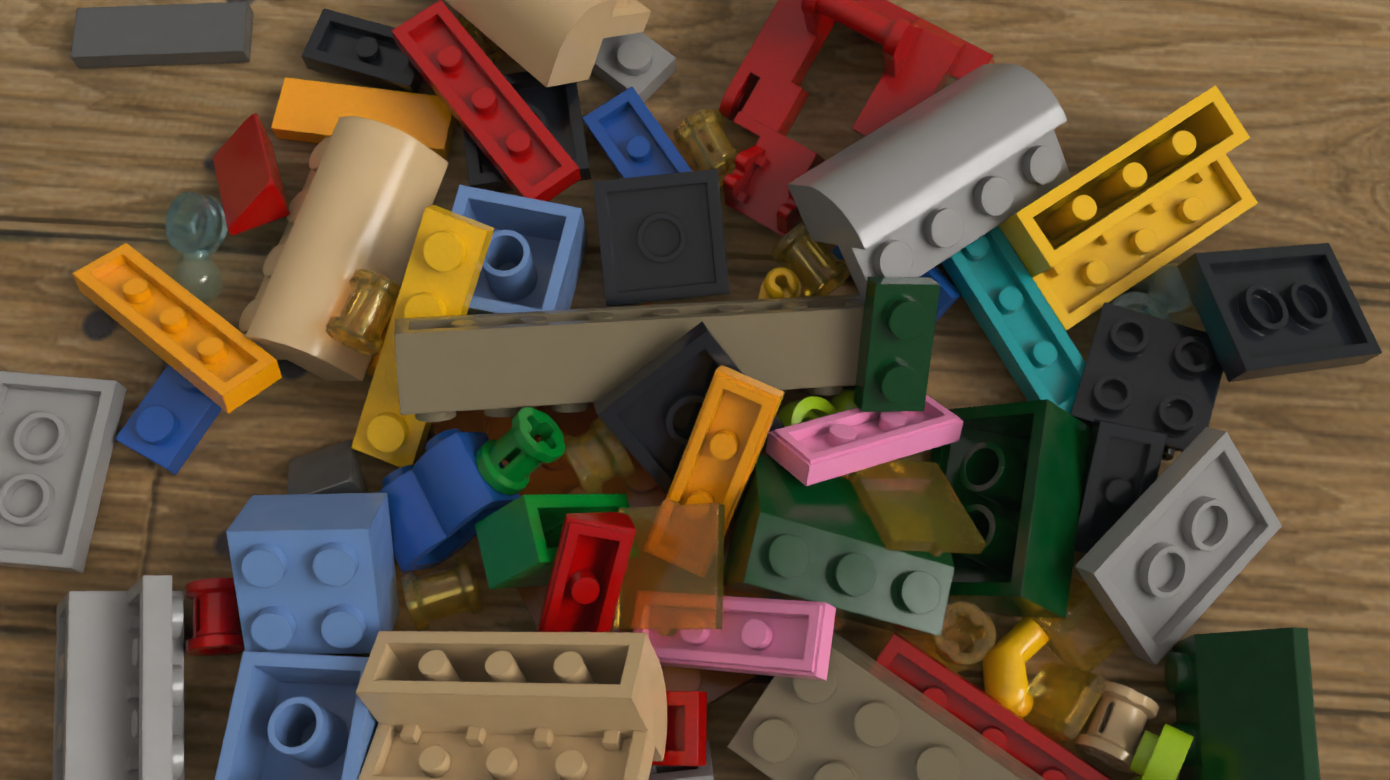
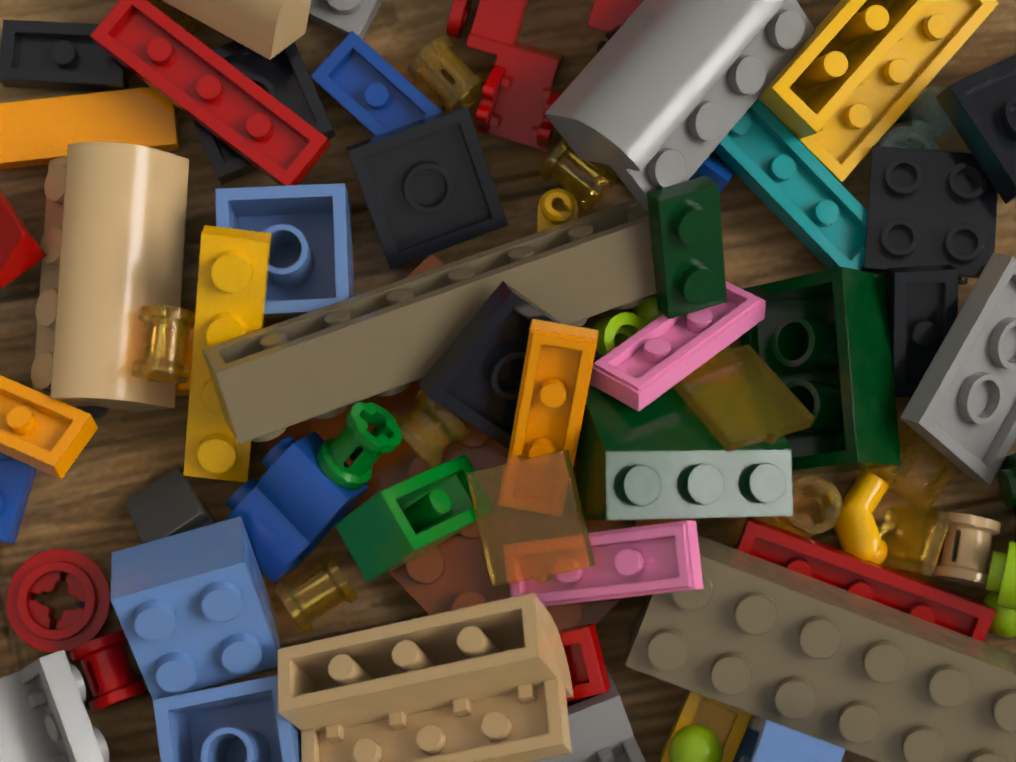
camera: 20 degrees left, 10 degrees up
red slope [536,512,636,632] -> none
none -> red gear [6,549,112,653]

